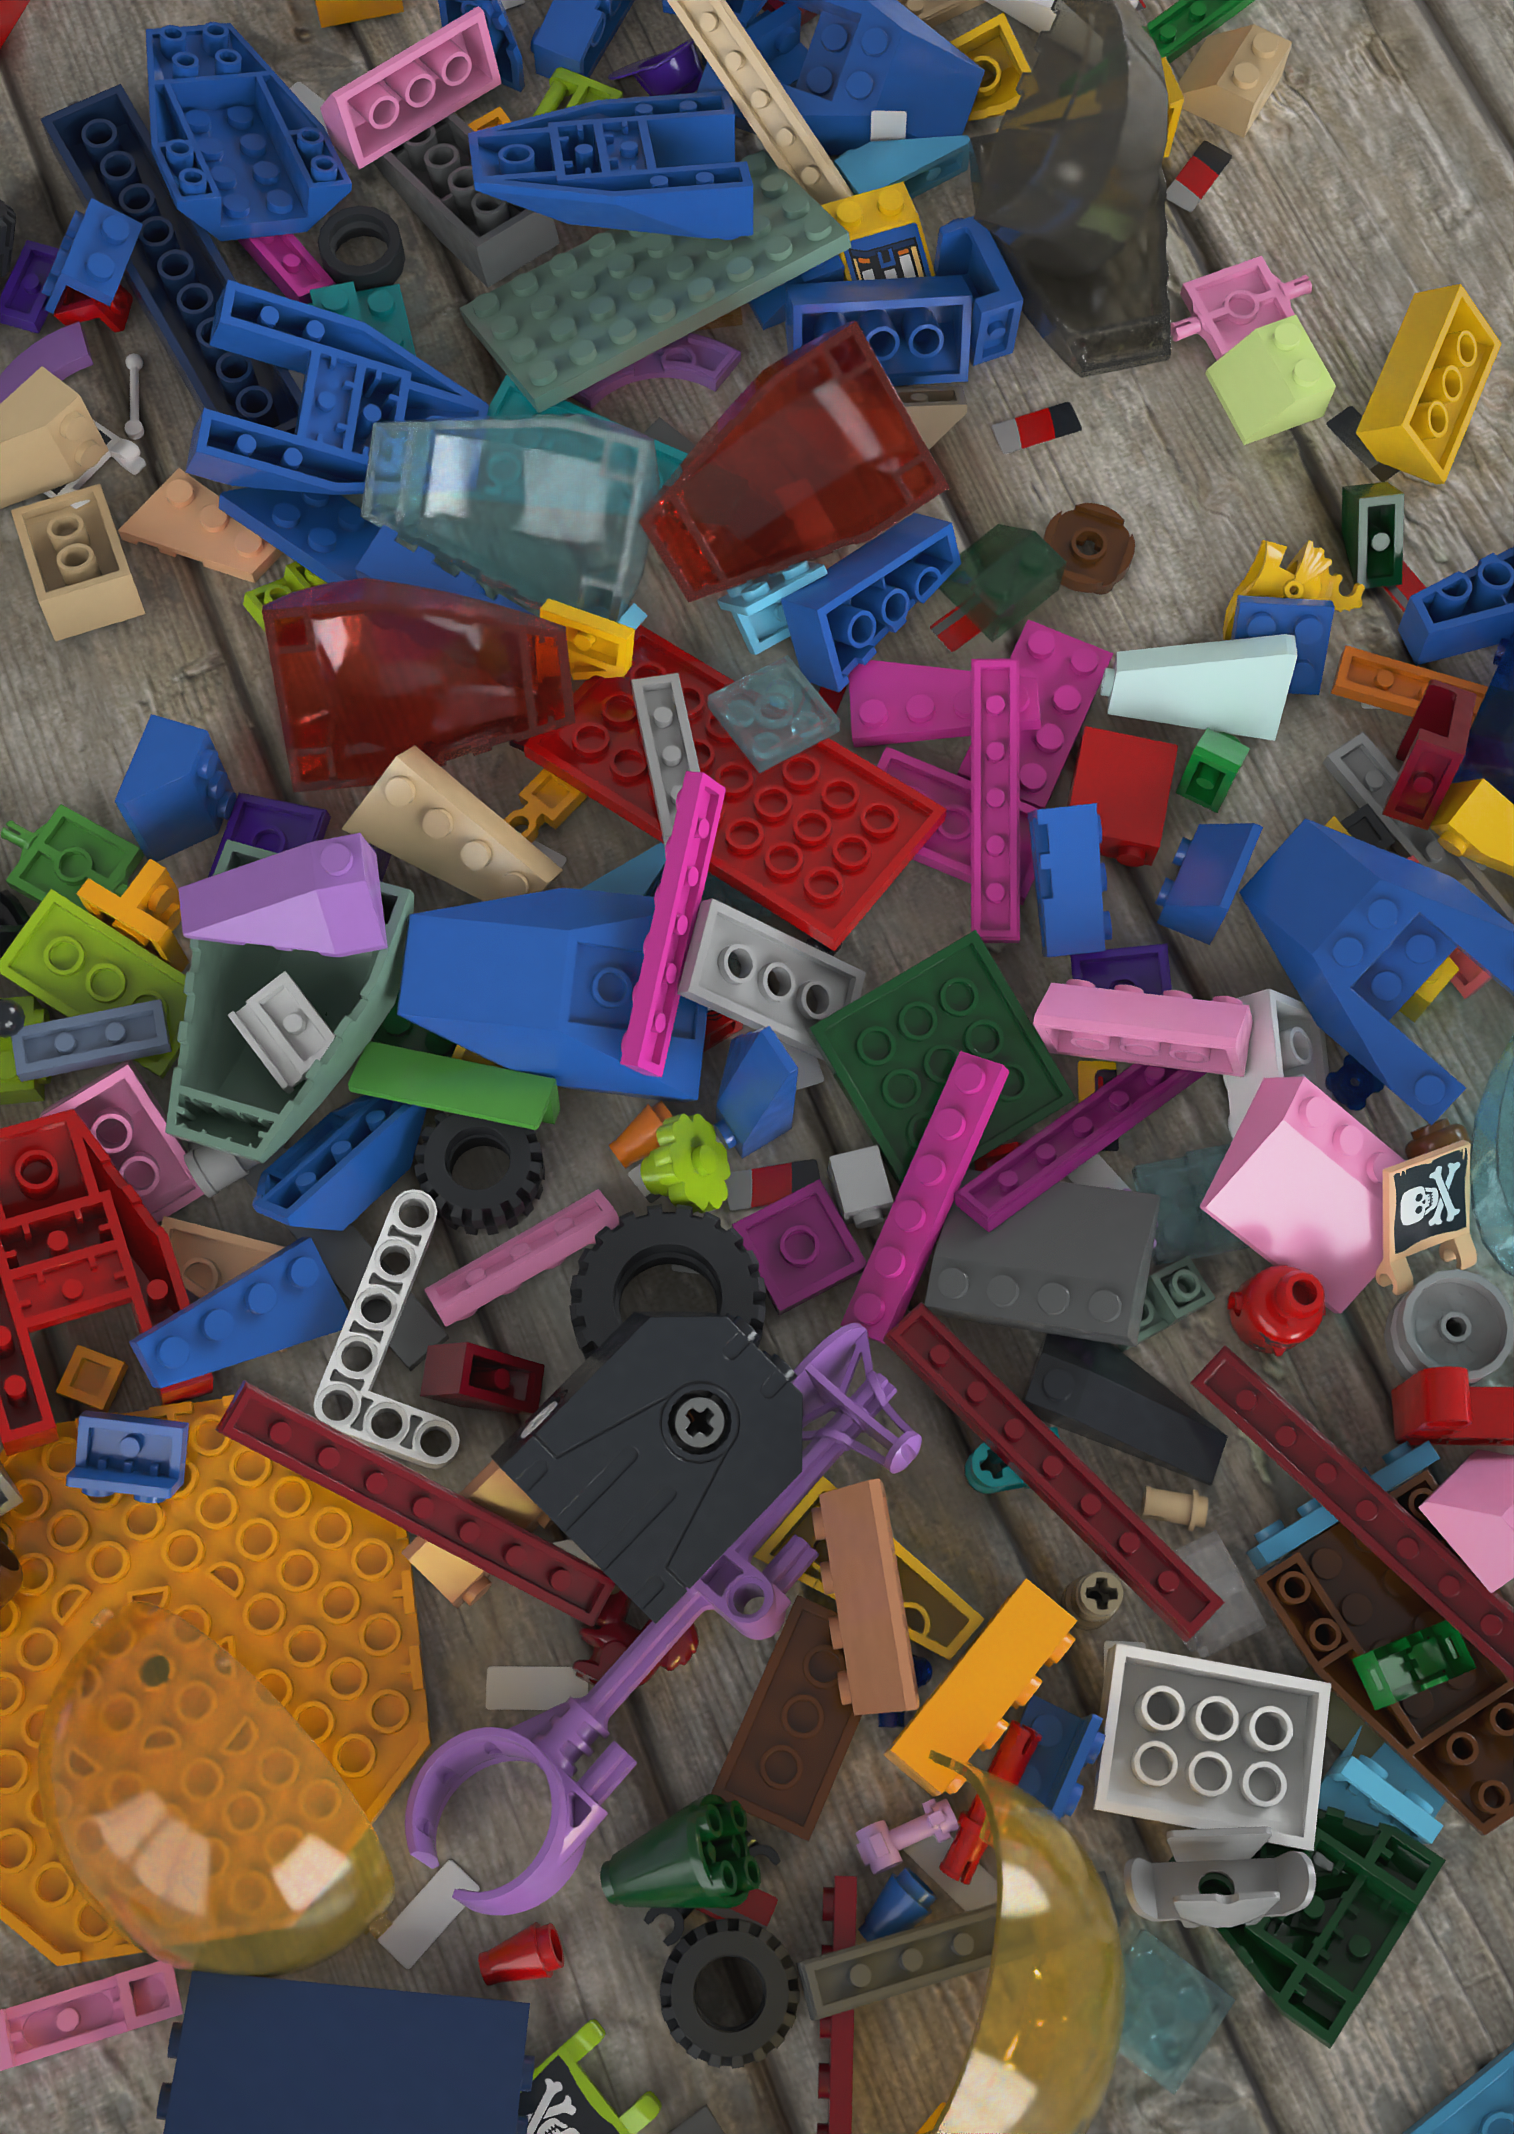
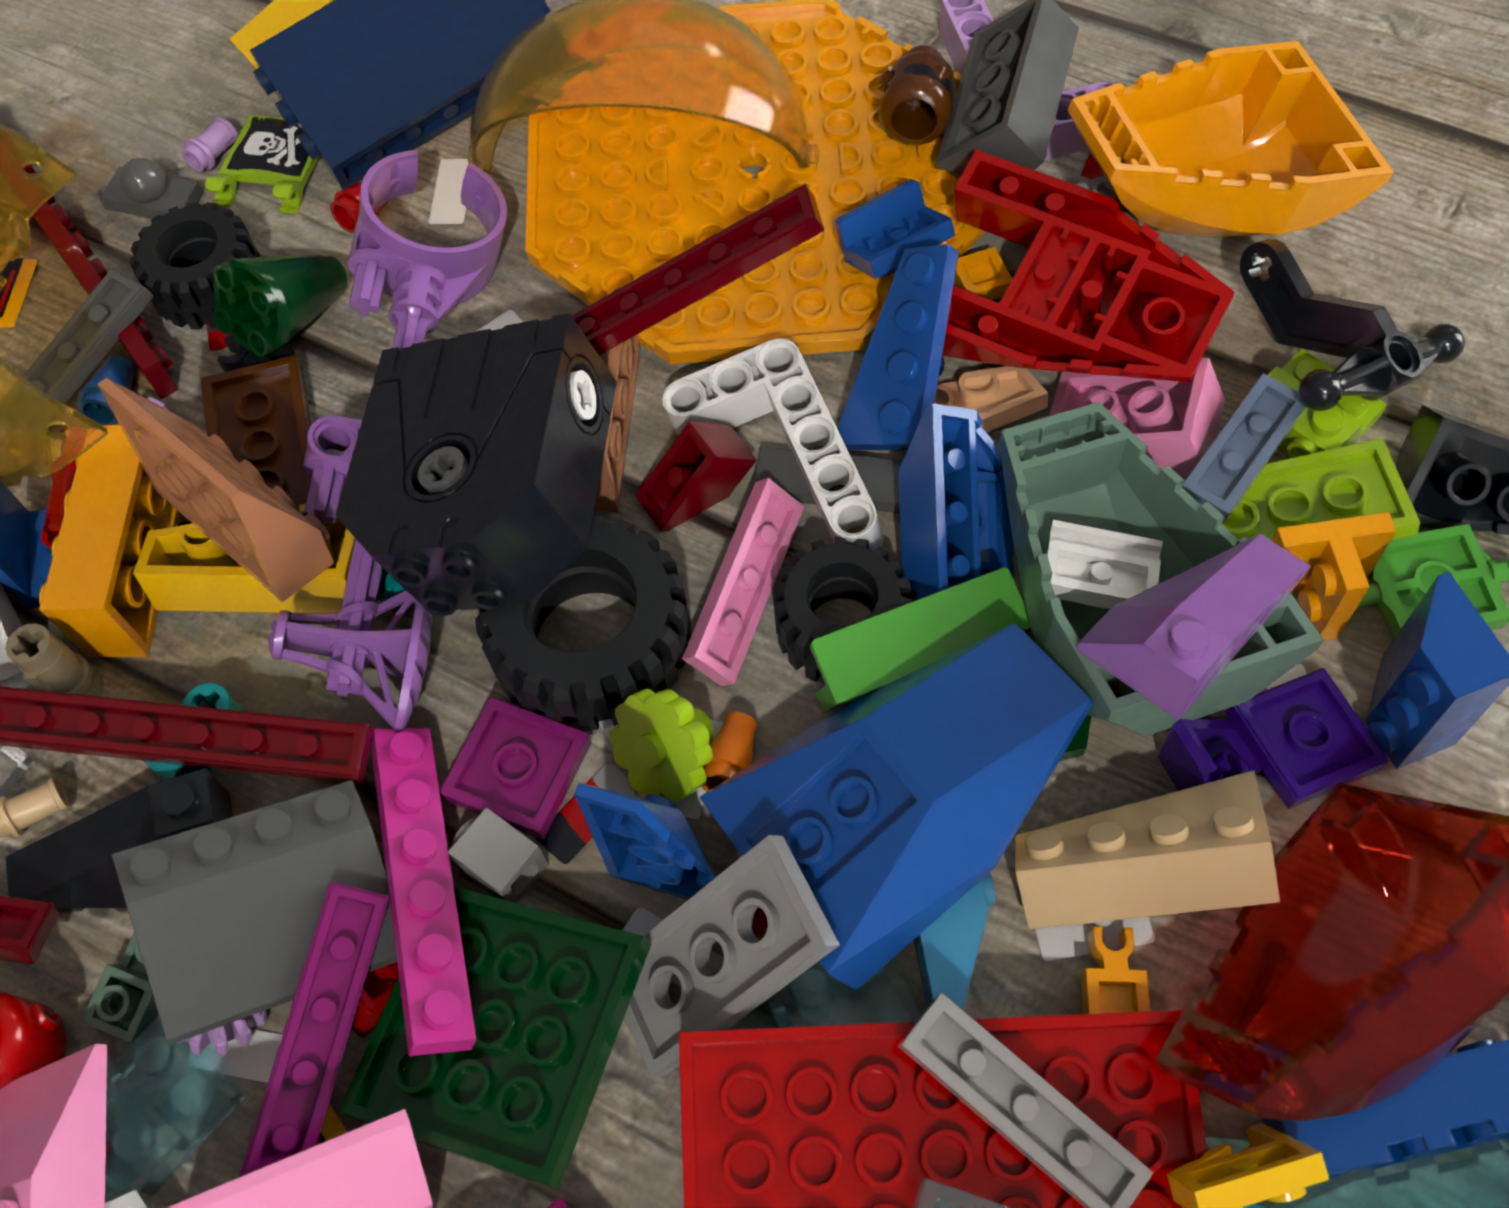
camera: 150 degrees right, 10 degrees down
dark pink plate [620,771,726,1077] -> none

